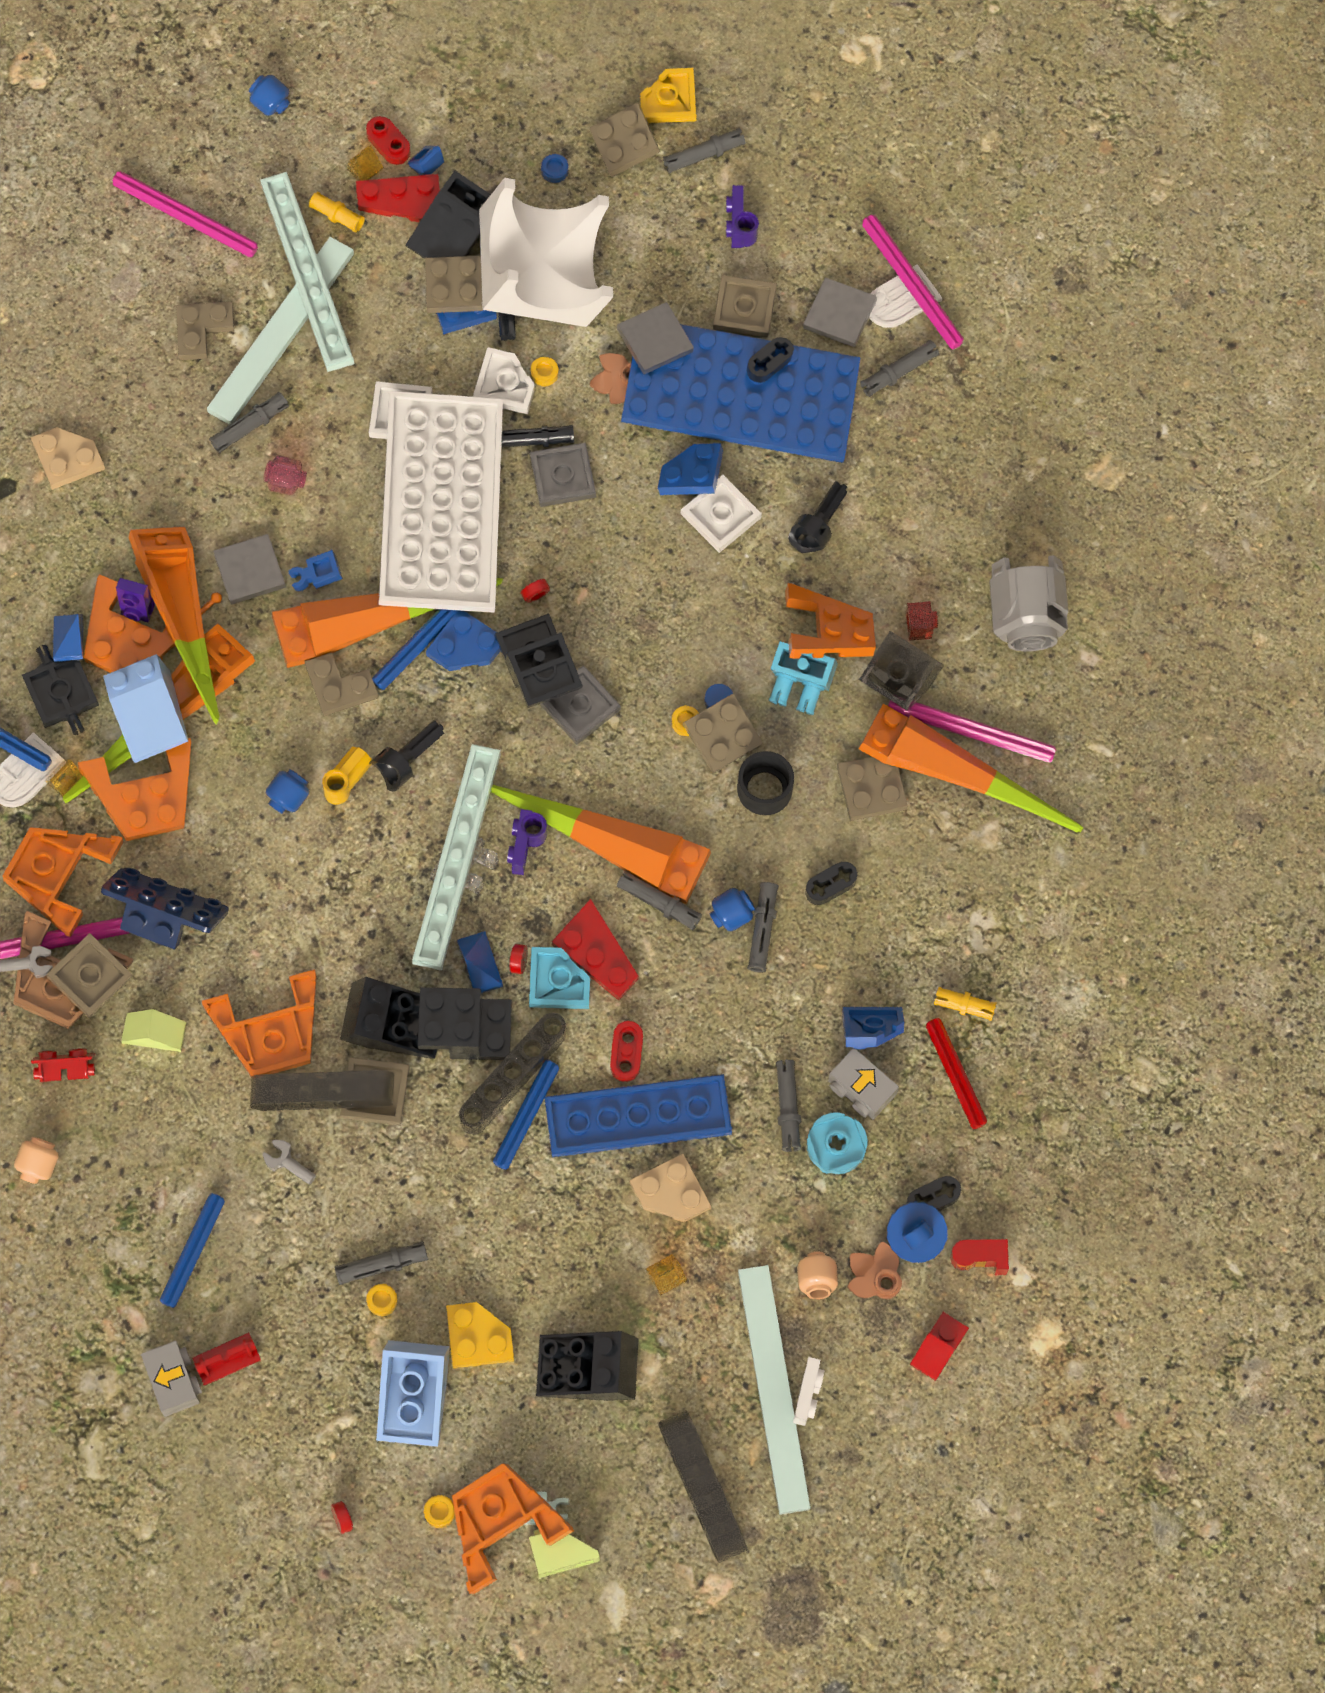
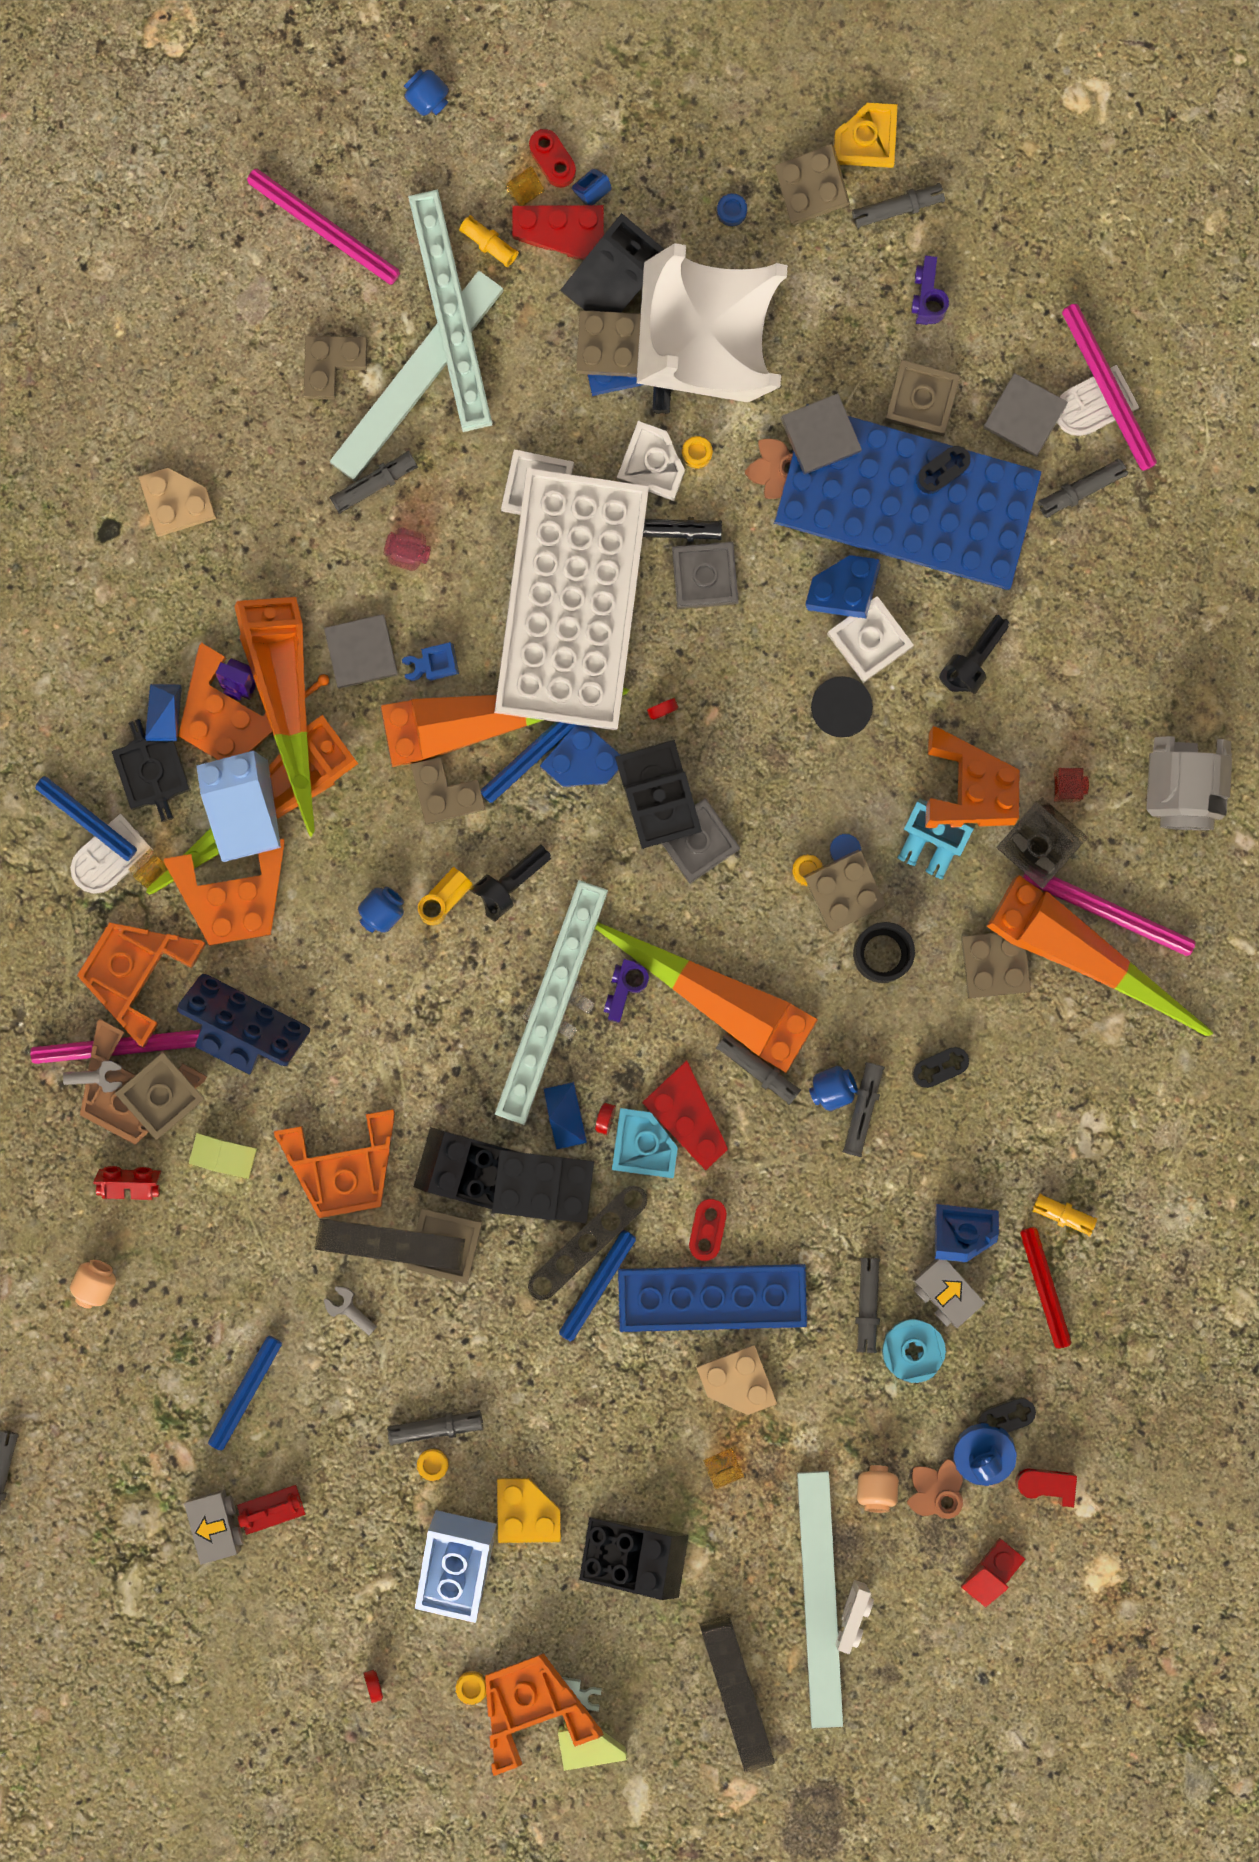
camera: 10 degrees right, 15 degrees up
none -> black piece [811,676,873,738]

